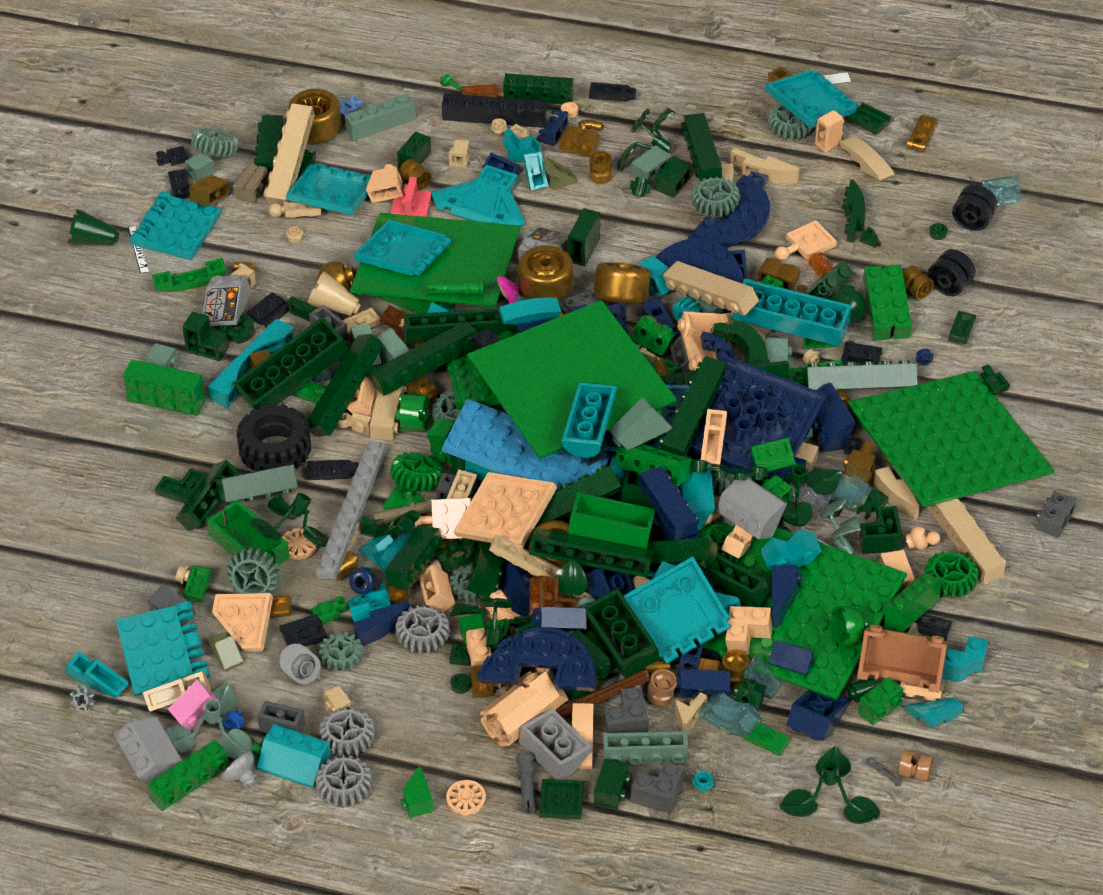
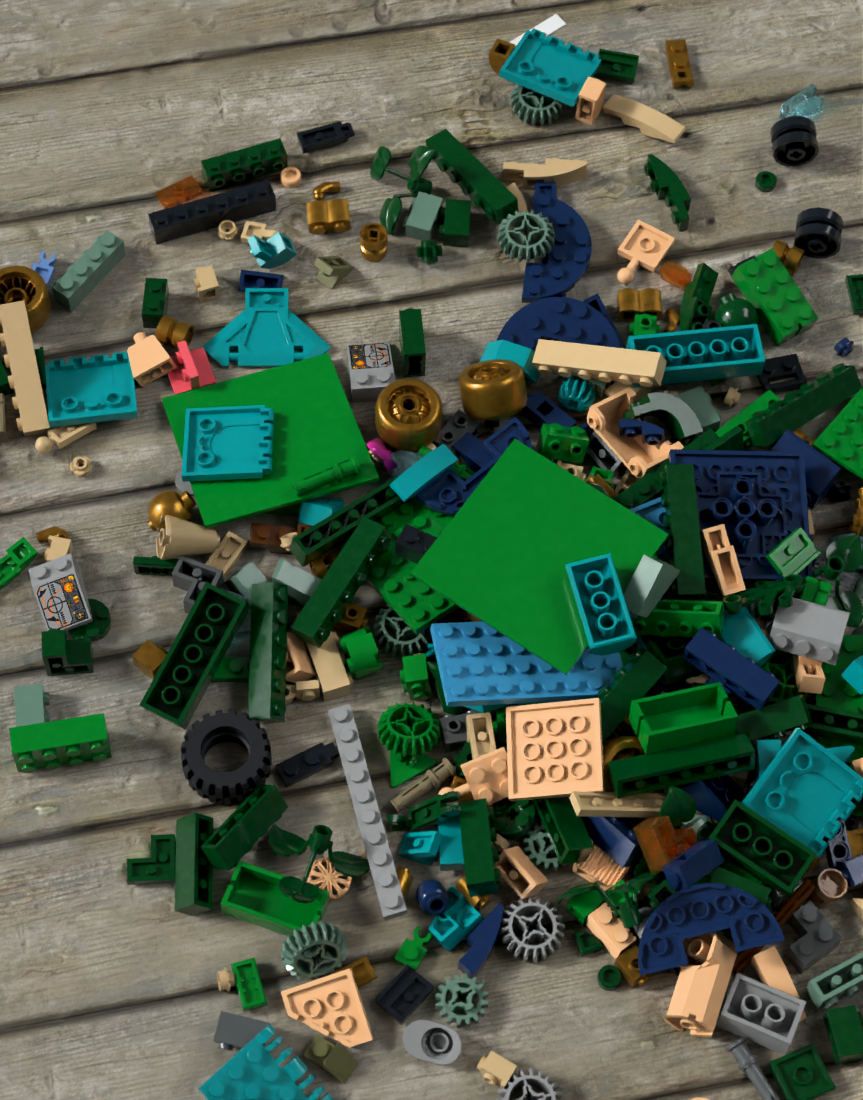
camera: 30 degrees left, 15 degrees up
teal arch [208,319,295,408] -> none
black plate [247,292,289,328] -> none
green hand [440,74,463,91] -> none
slope [523,152,548,190] -> none
dark blue hinge [537,110,569,146] -> none
dark green tile [859,226,878,248] -> none

